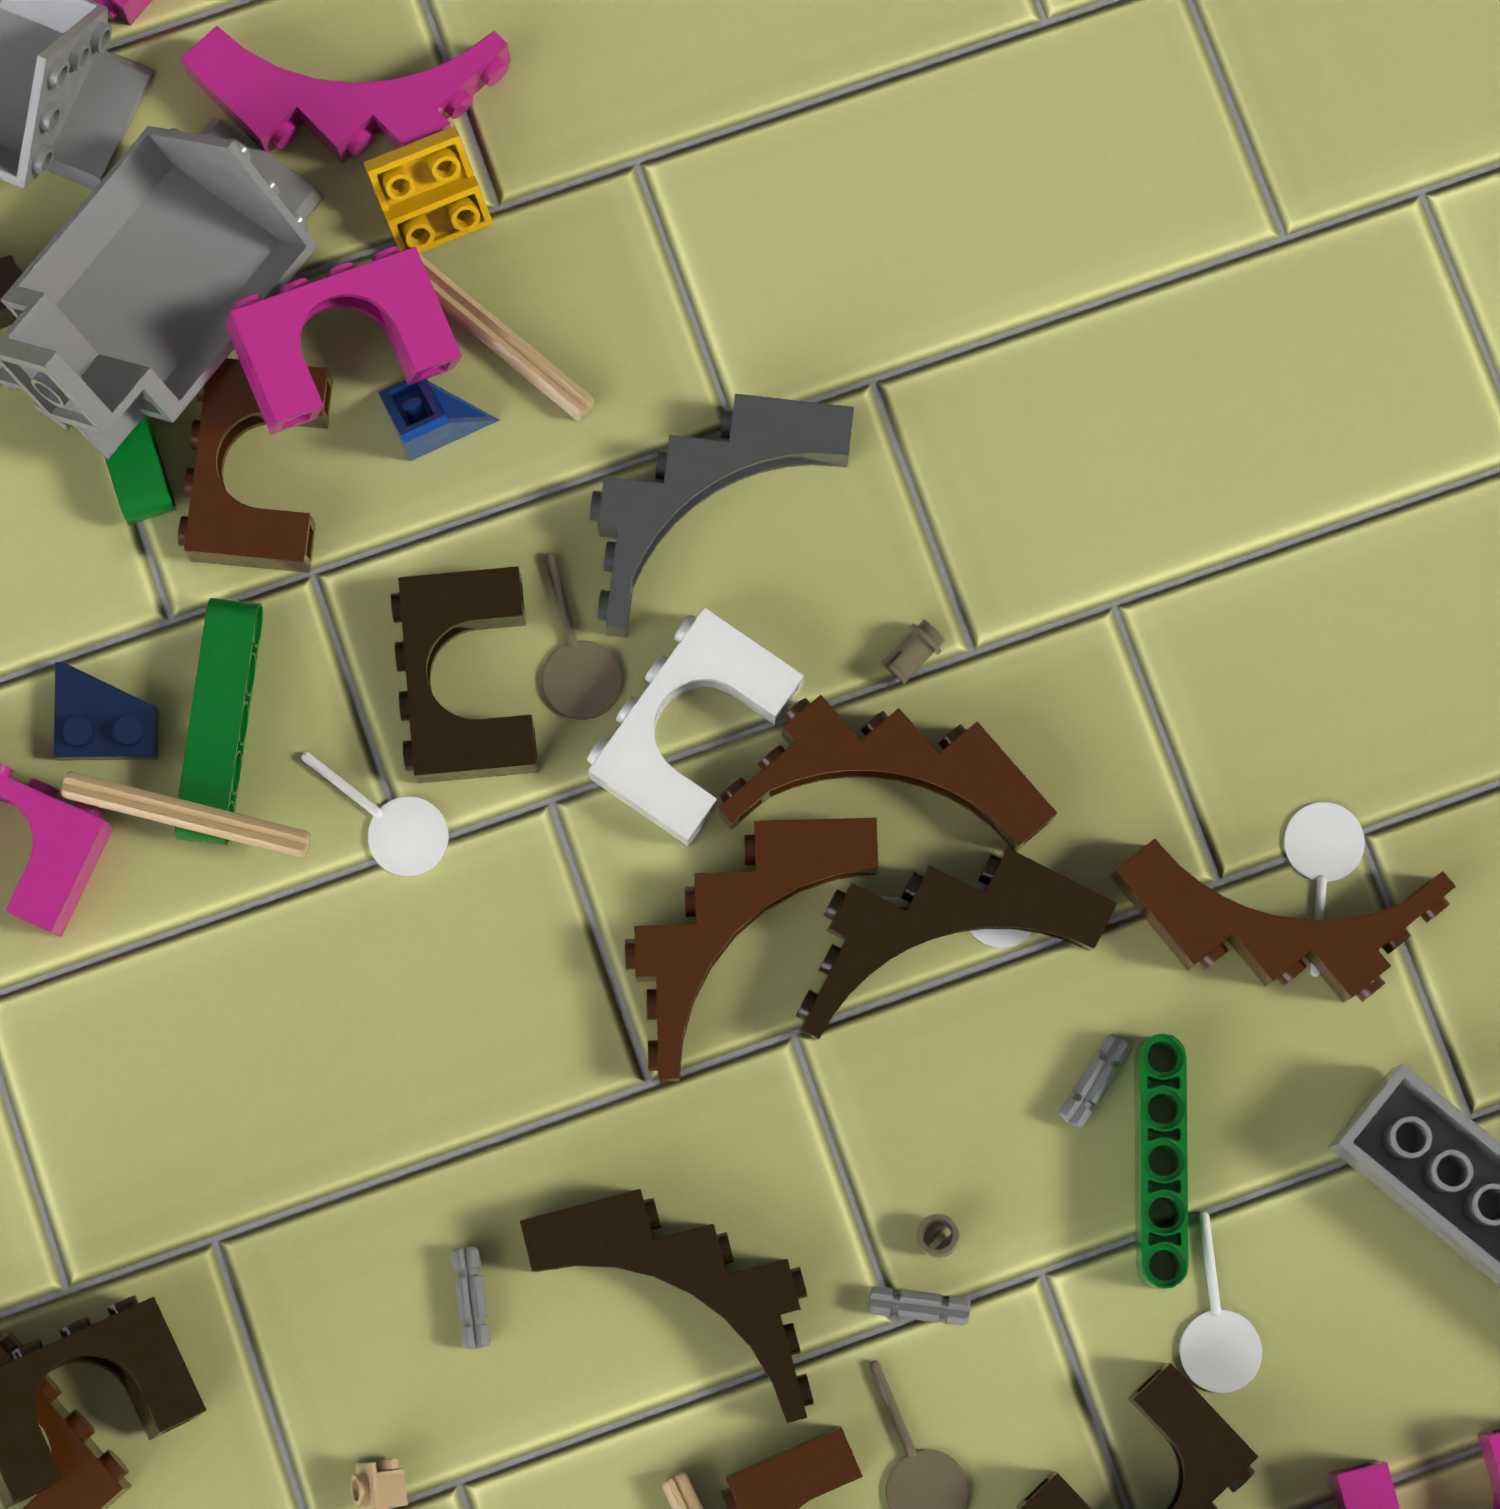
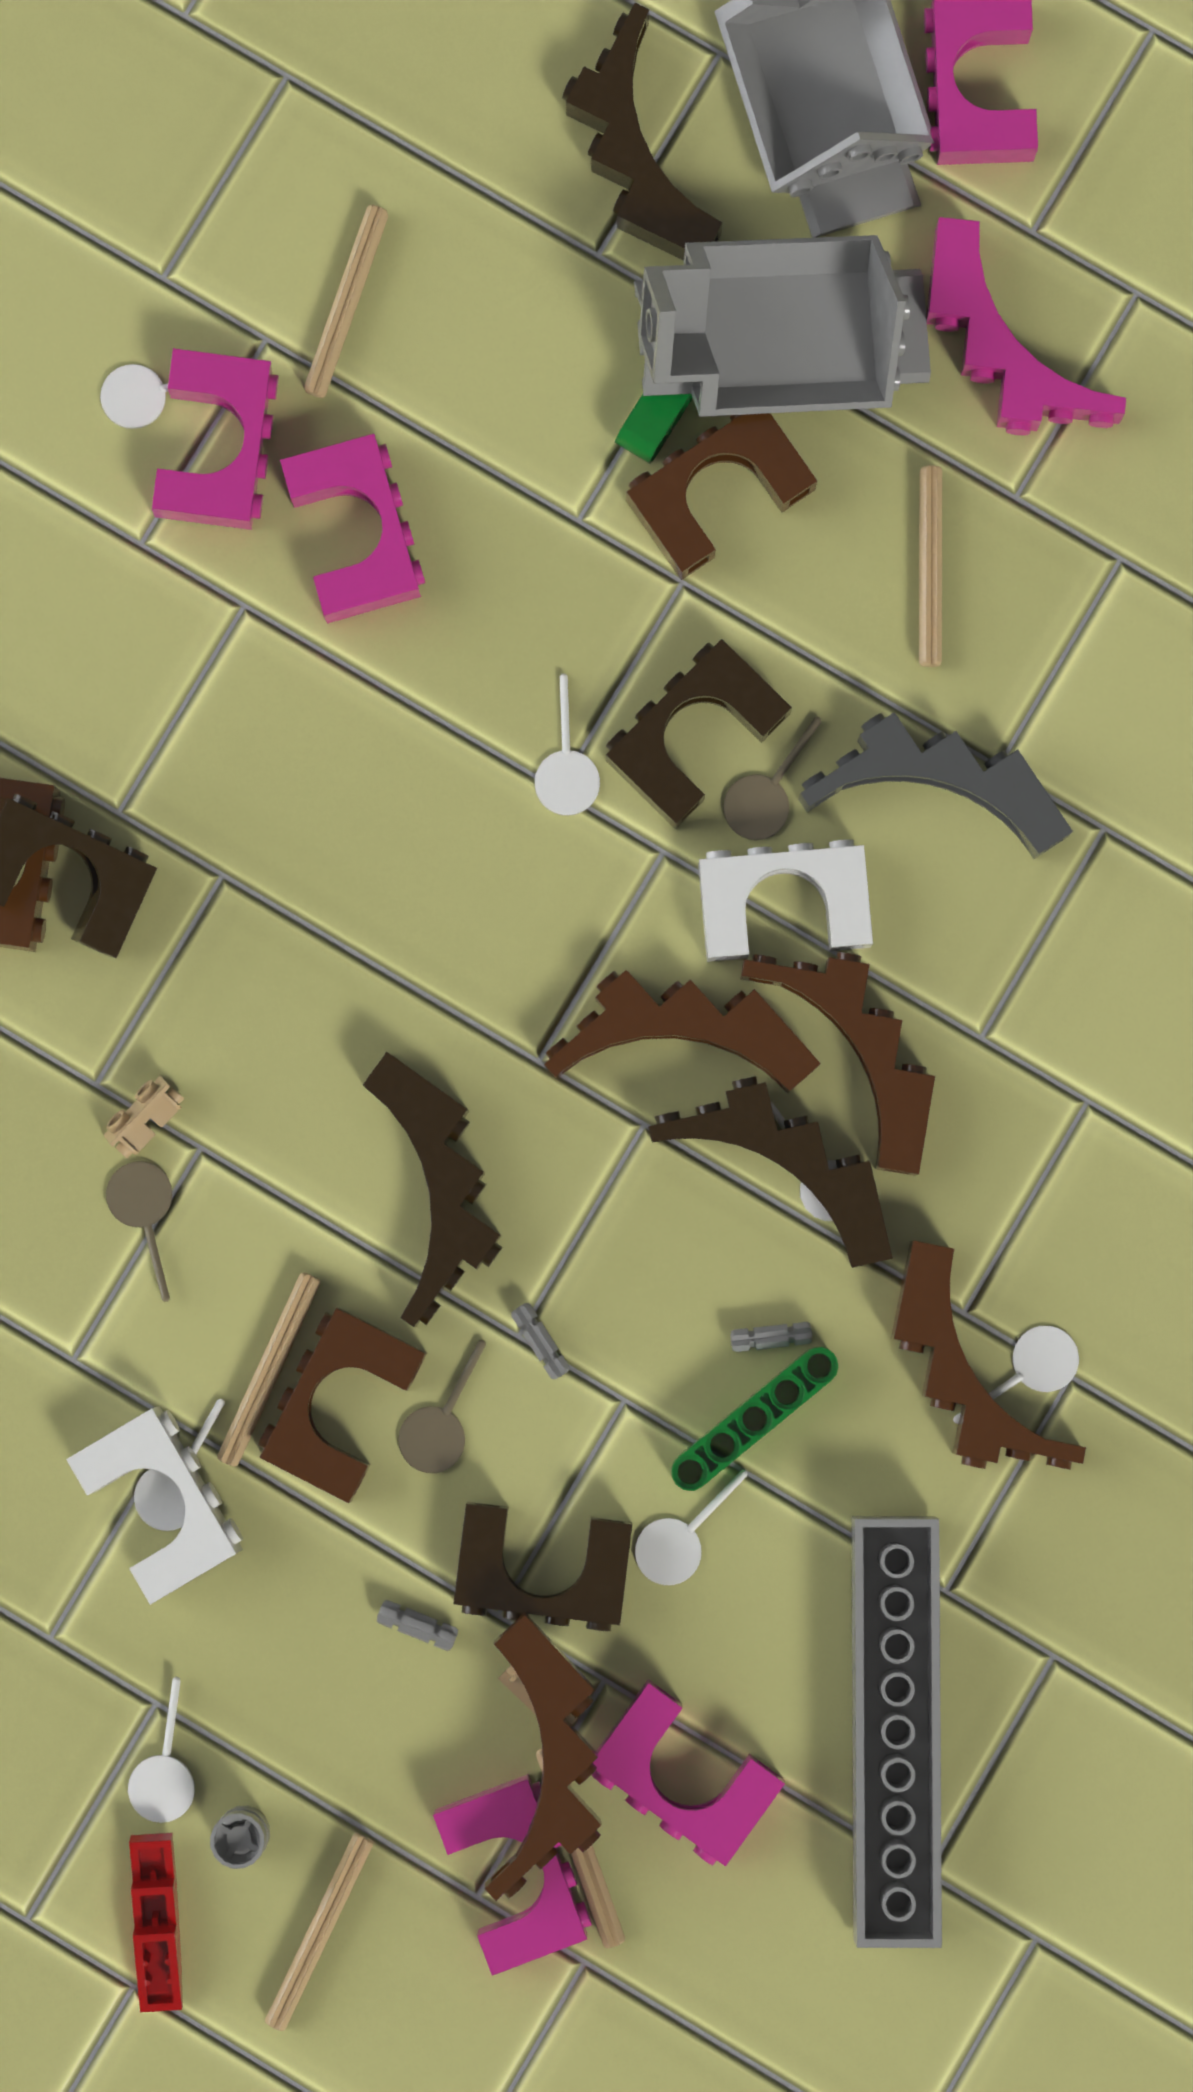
camera: 55 degrees right, 5 degrees up
dark blue wing [54,662,159,761] -> none
tan axle [61,771,311,858] -> none
green beam [175,598,263,845] -> none
dark pink arch [225,246,462,435] -> none
yellow slope [363,126,493,254] -> none
blue slope [378,379,500,461] -> none
light grey axle [451,1246,491,1349] -> none
dark tan pin [881,620,945,684] -> none
dark tan hinge [917,1214,960,1258] -> none

